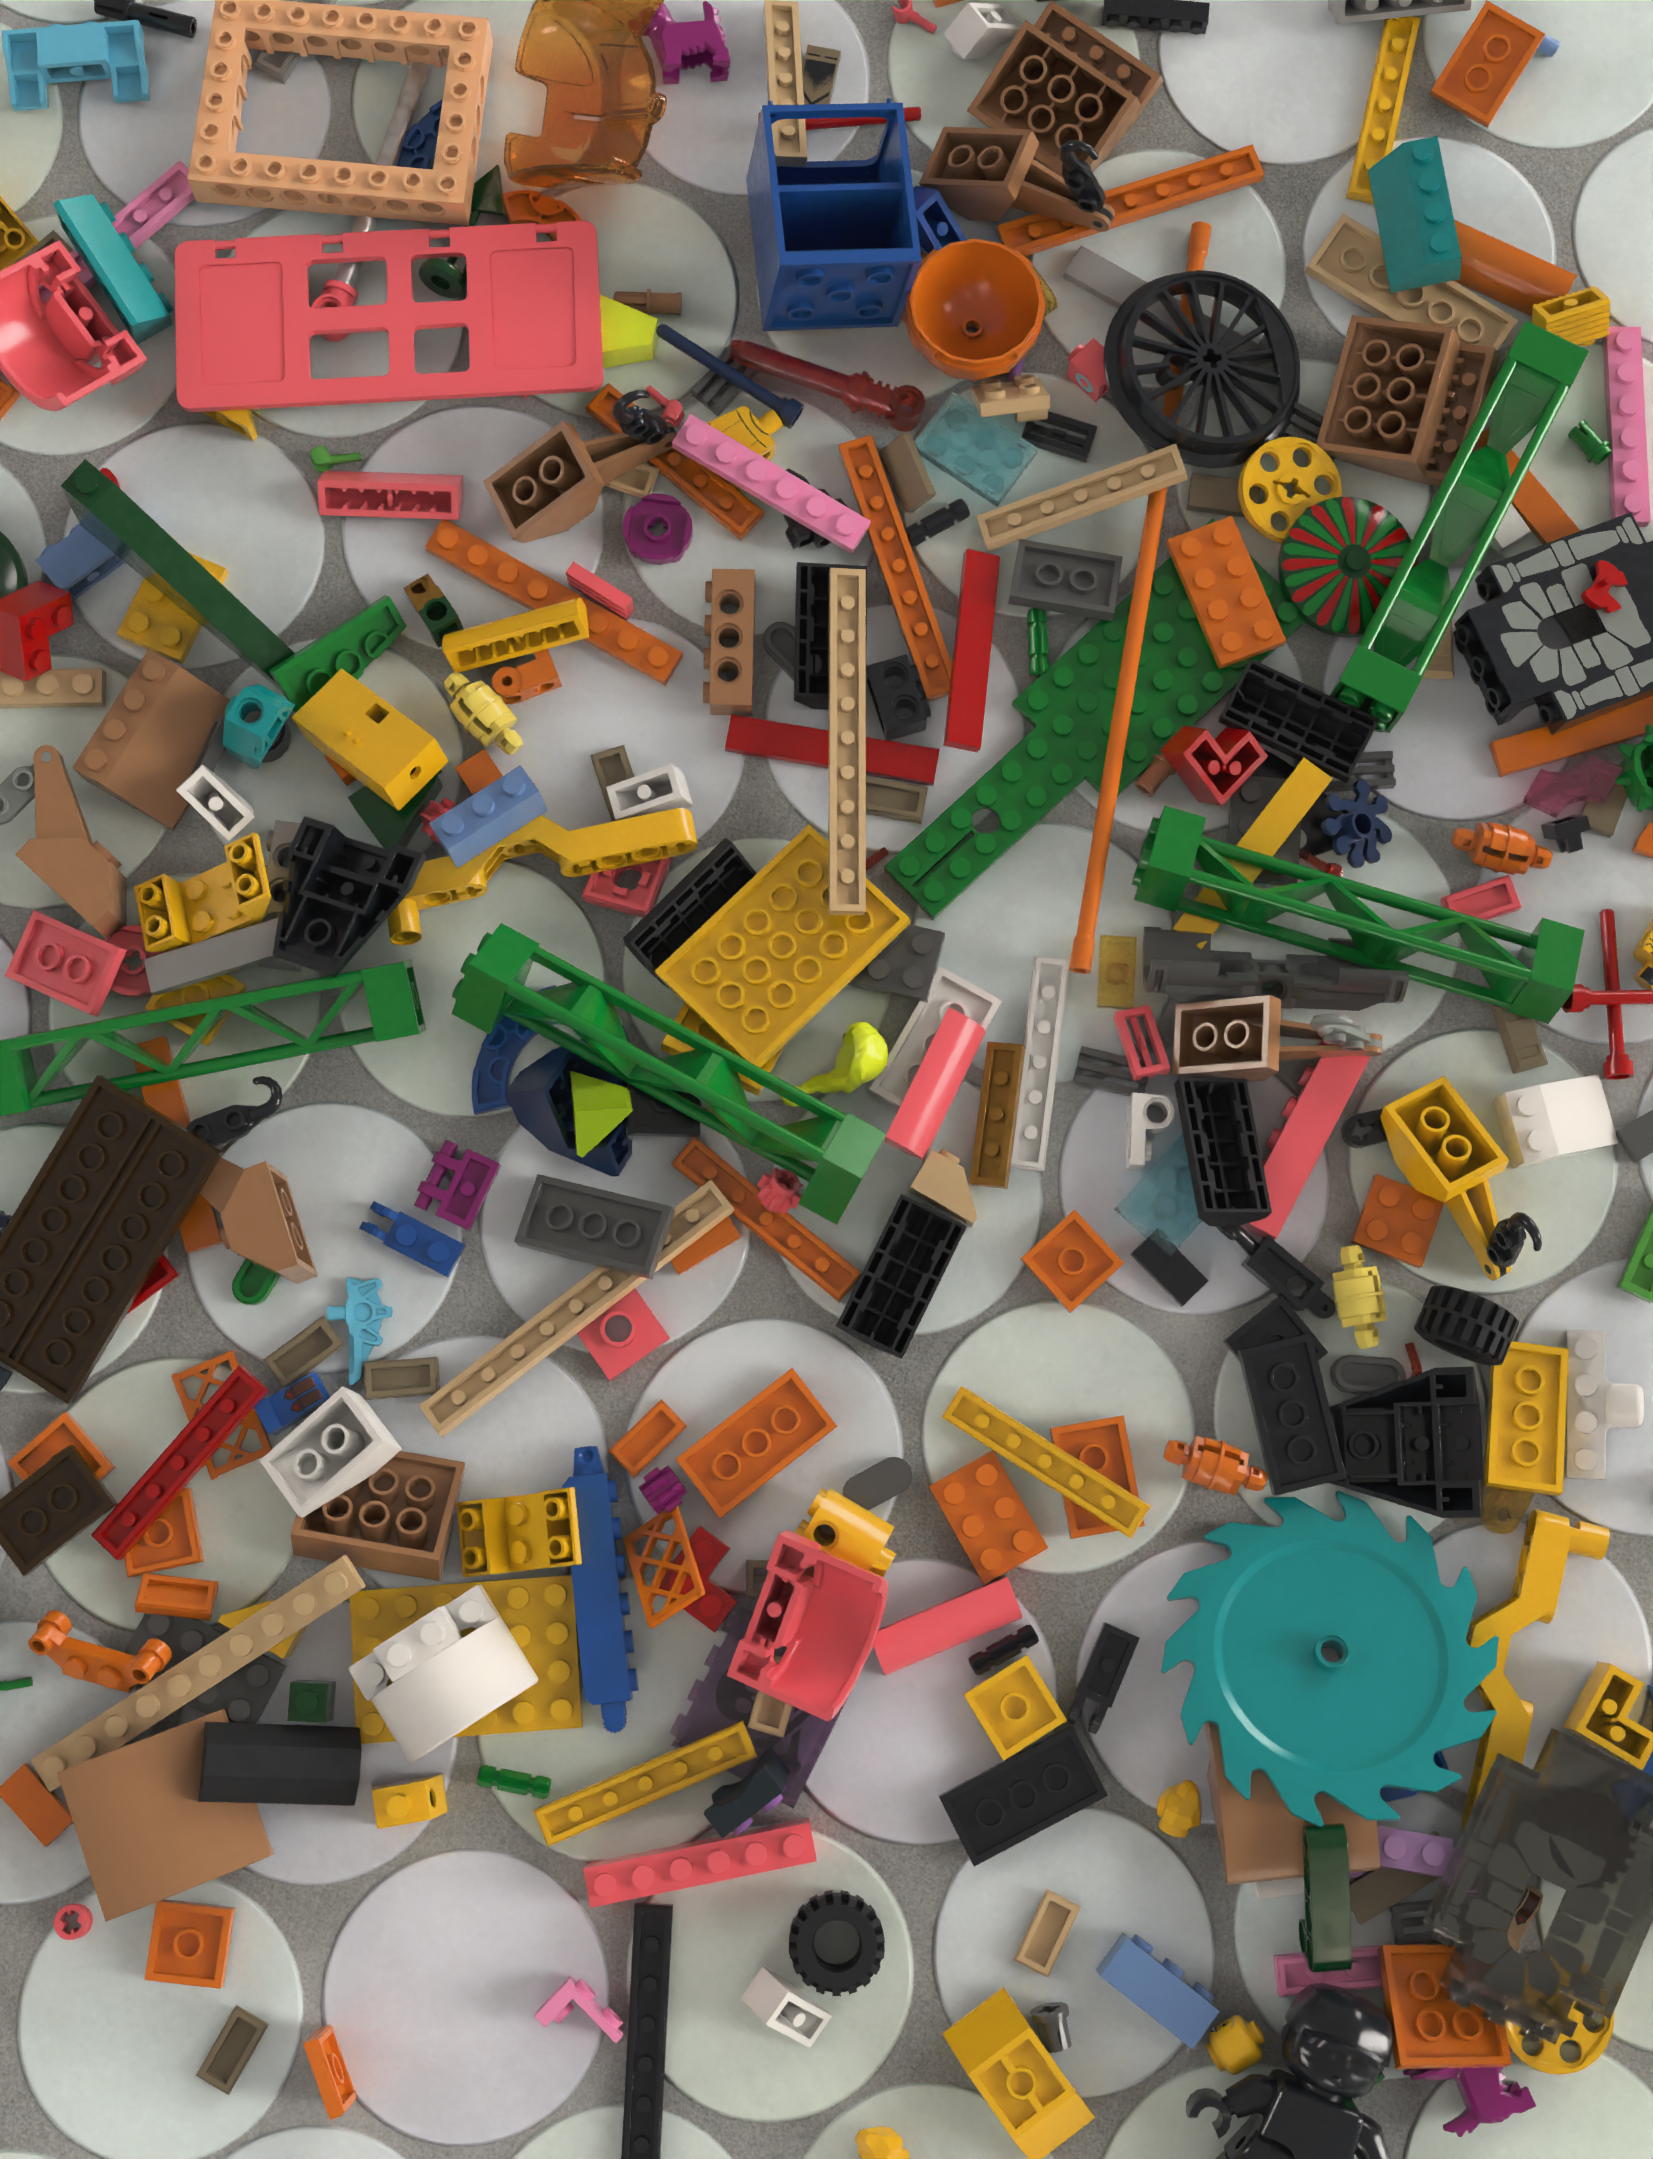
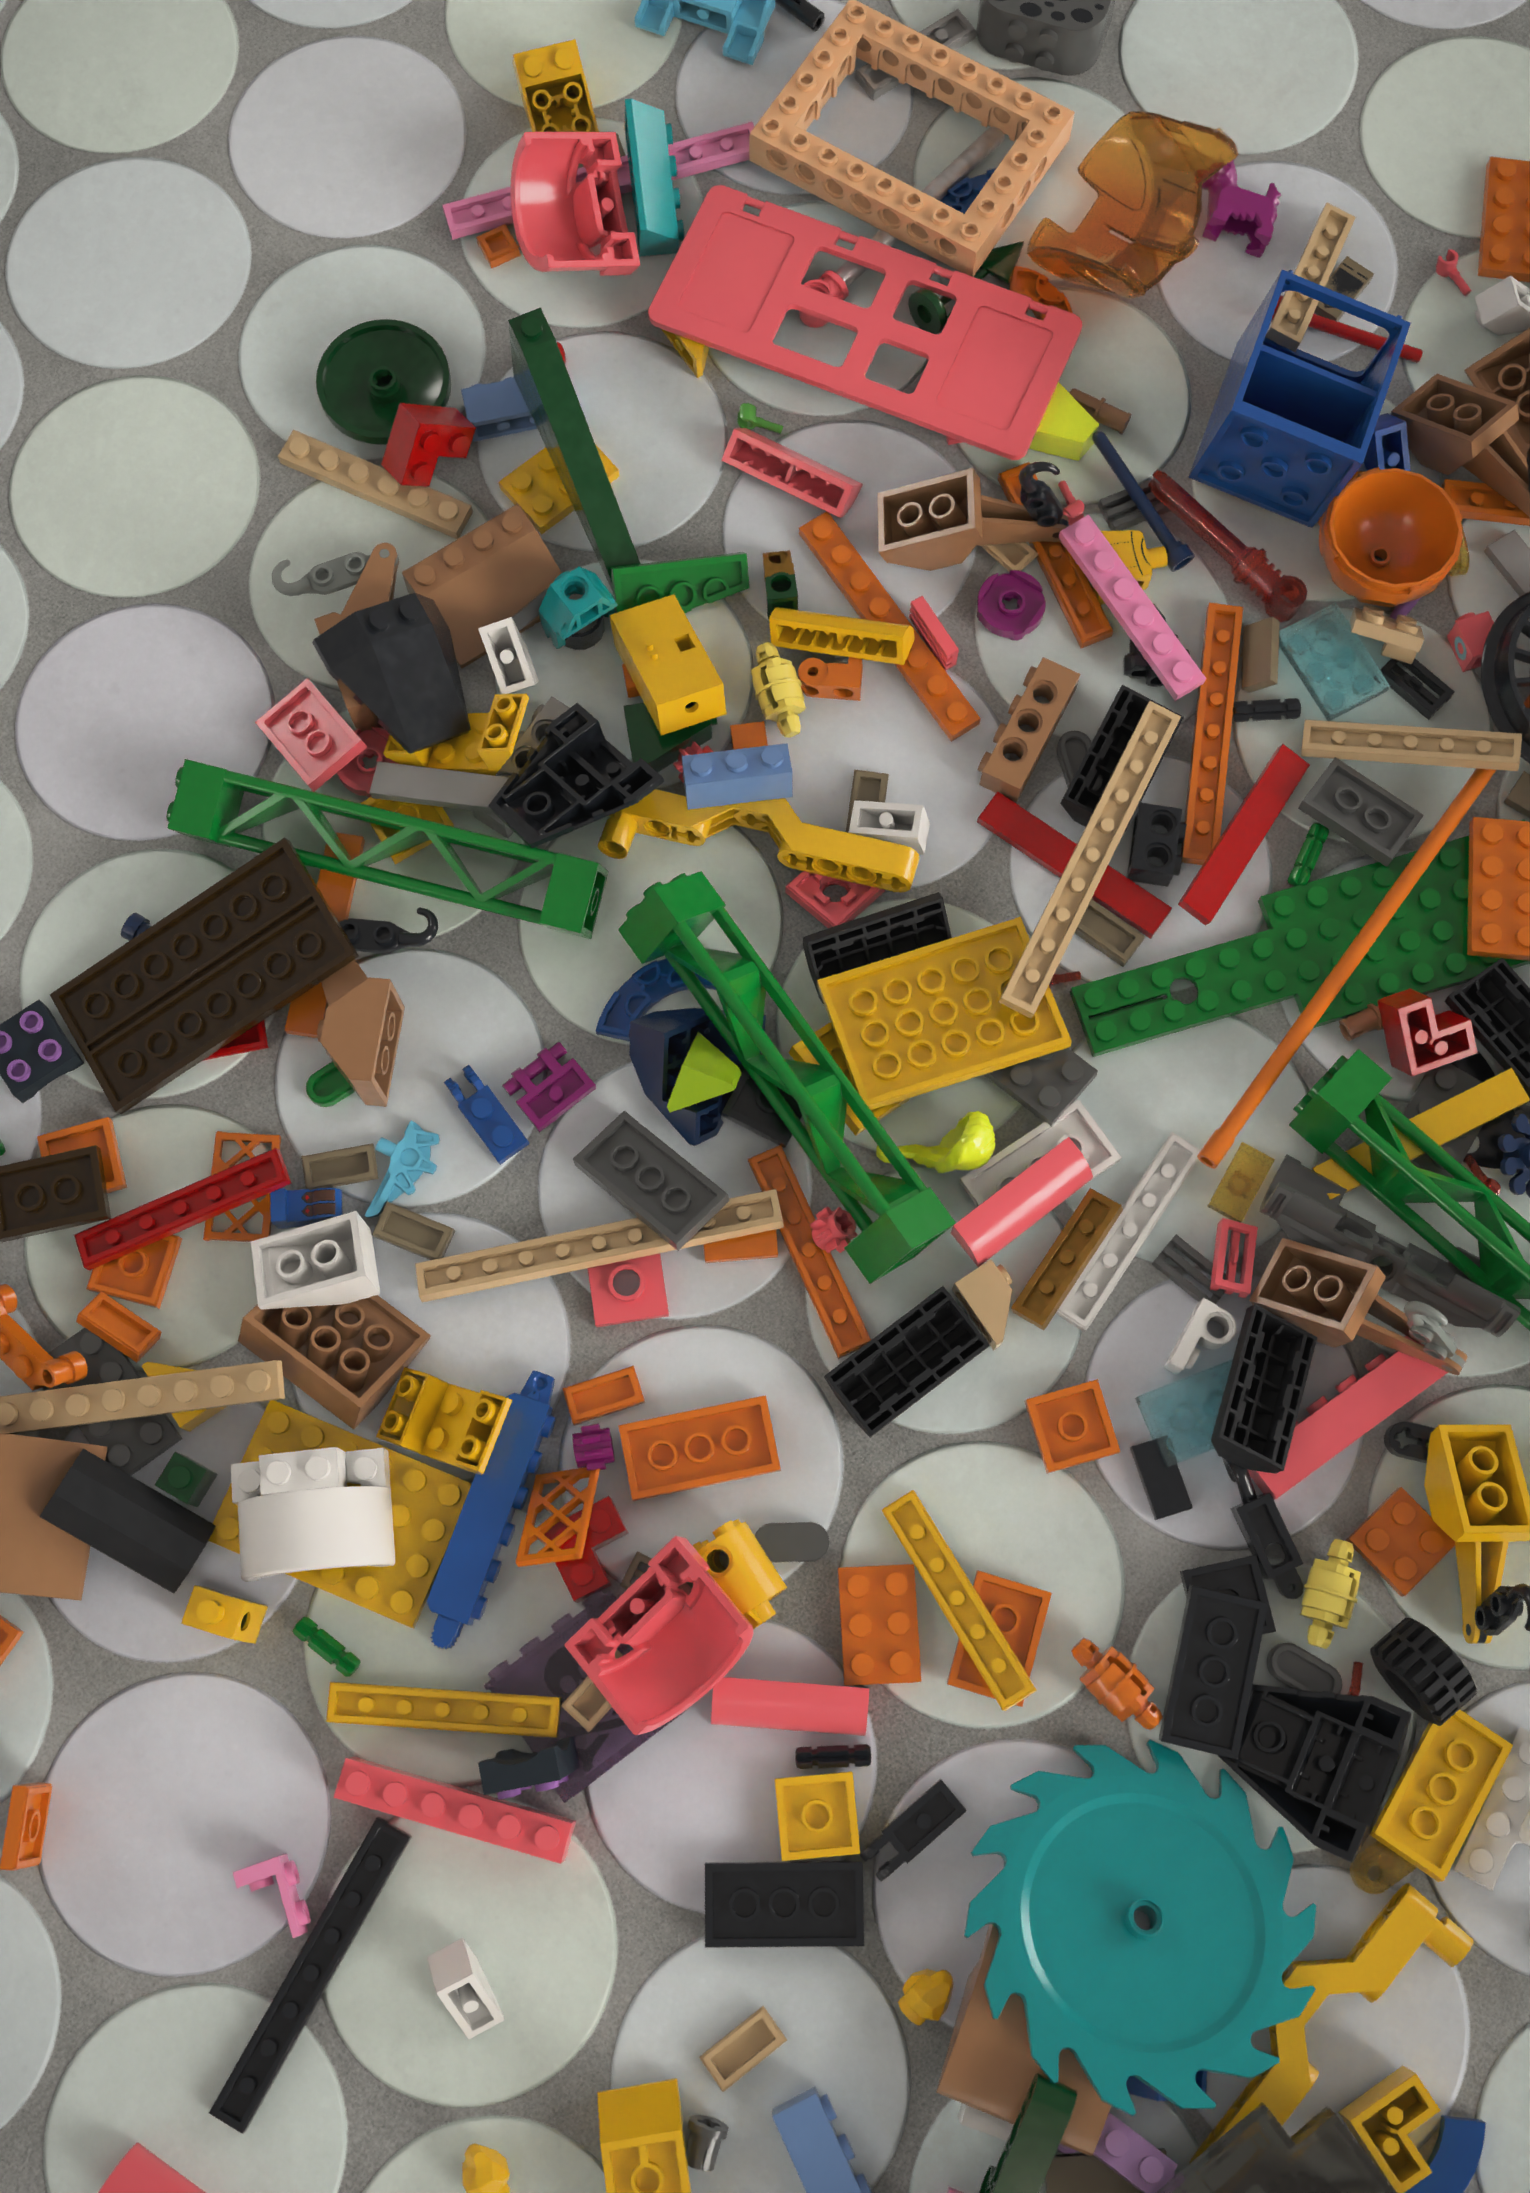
camera: 30 degrees right, 5 degrees down
black tyre [789,1890,885,1996] -> none
none -> black wedge [312,593,471,754]

